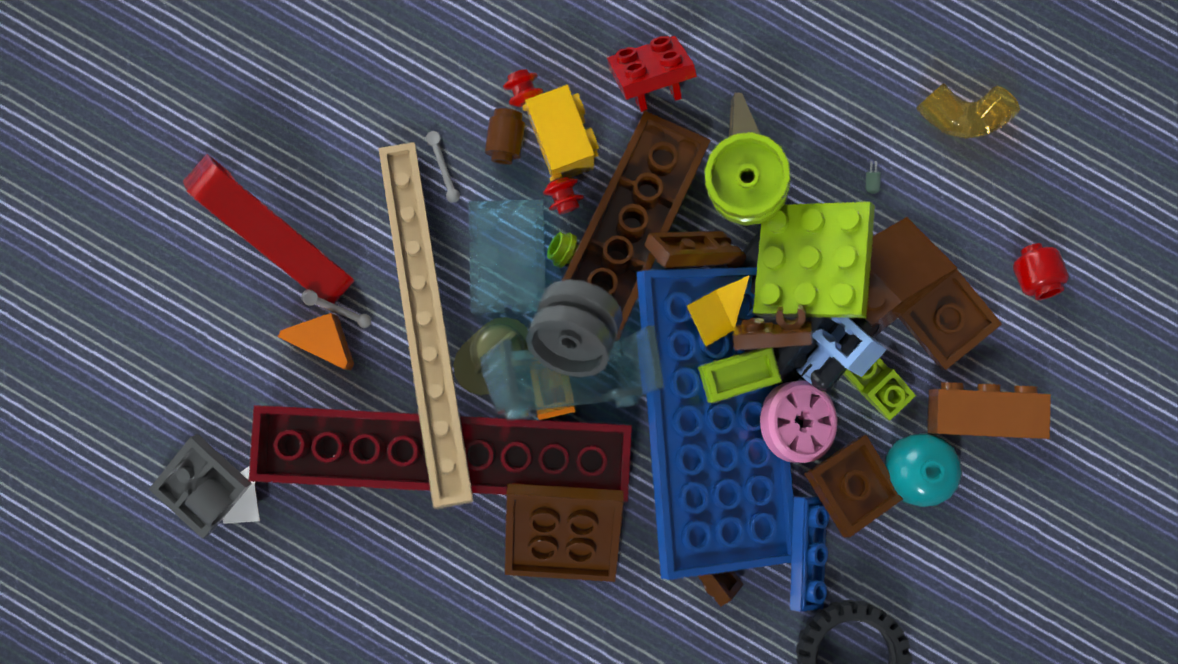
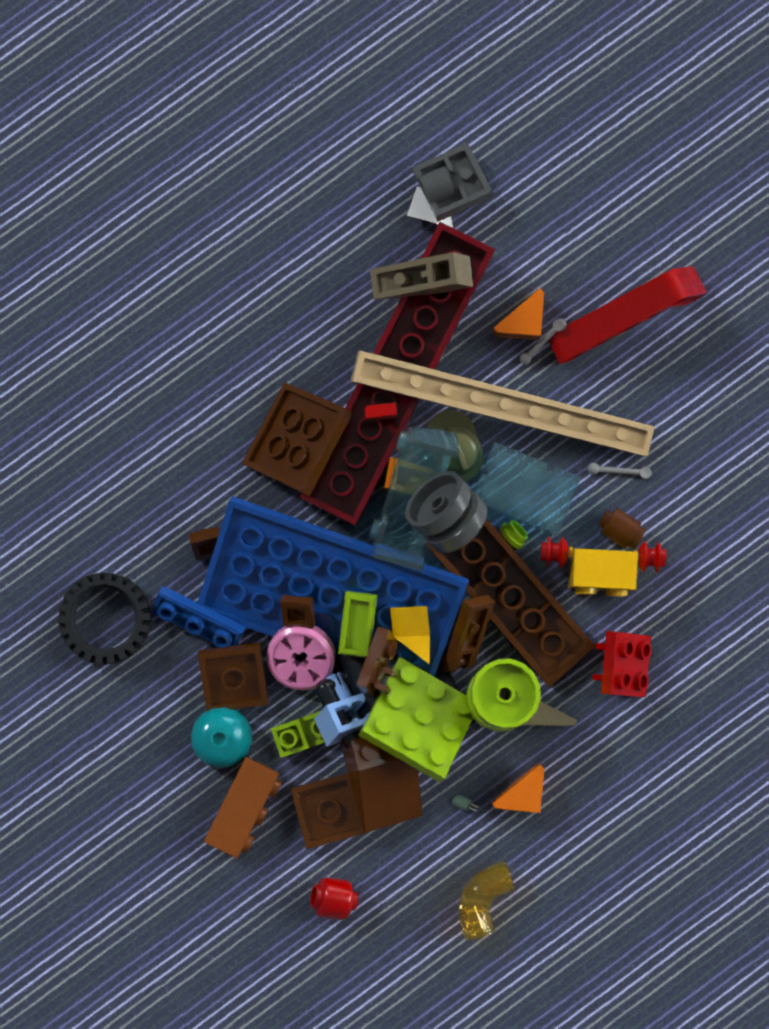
camera: 110 degrees right, 0 degrees up
none -> reddish brown tile [280,595,316,629]
none -> red tile [364,403,397,422]
none -> dark tan slope [370,252,473,300]
none -> orange slope [491,763,544,813]

